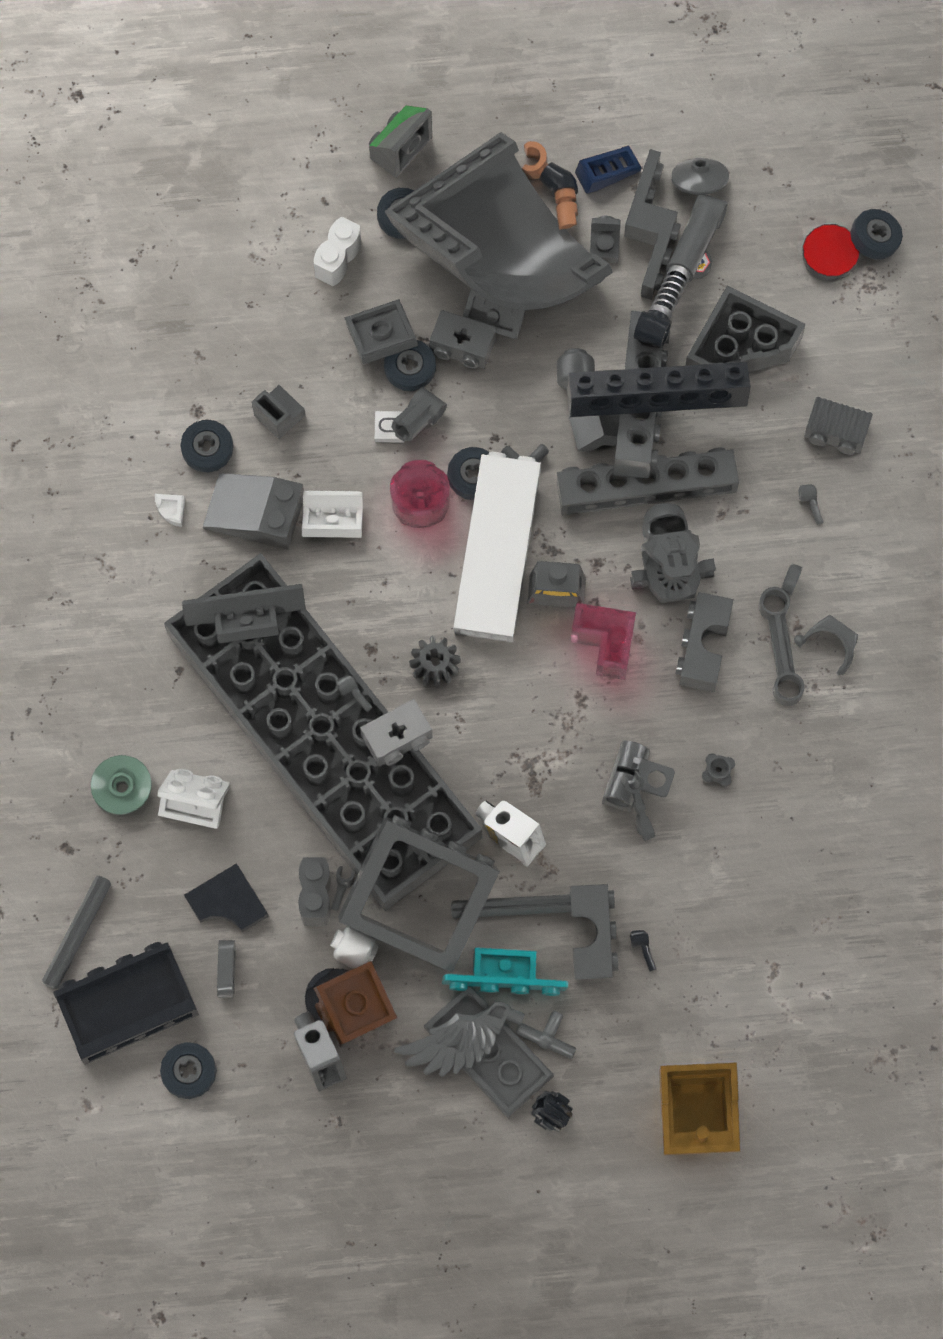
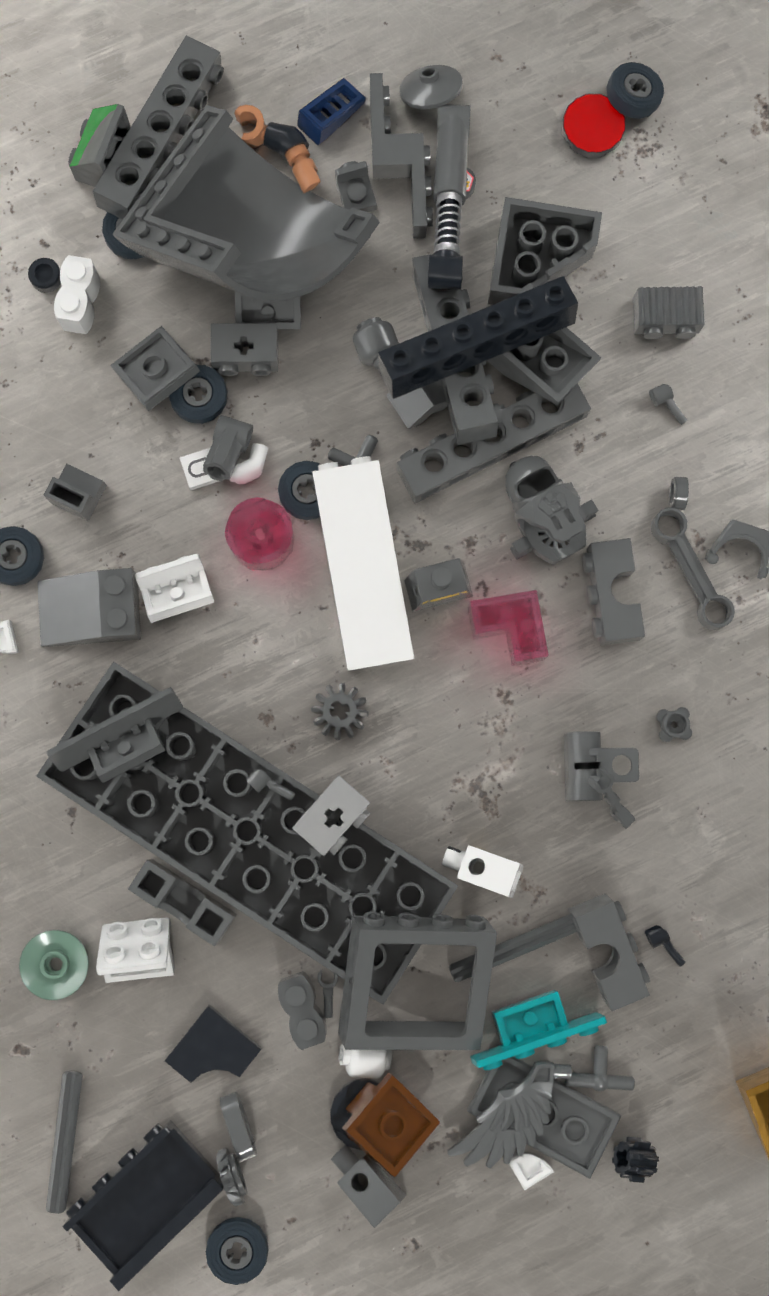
camera: 25 degrees left, 10 degrees up
none -> black tile [28,258,61,293]
none -> dark grey brick [93,35,224,219]
none -> dark grey arch [128,859,237,946]
none -> dark grey gear [216,1148,247,1206]
none -> white arm [230,443,268,484]
none -> dark grey slope [487,327,601,405]
none -> white tile [509,1152,554,1190]

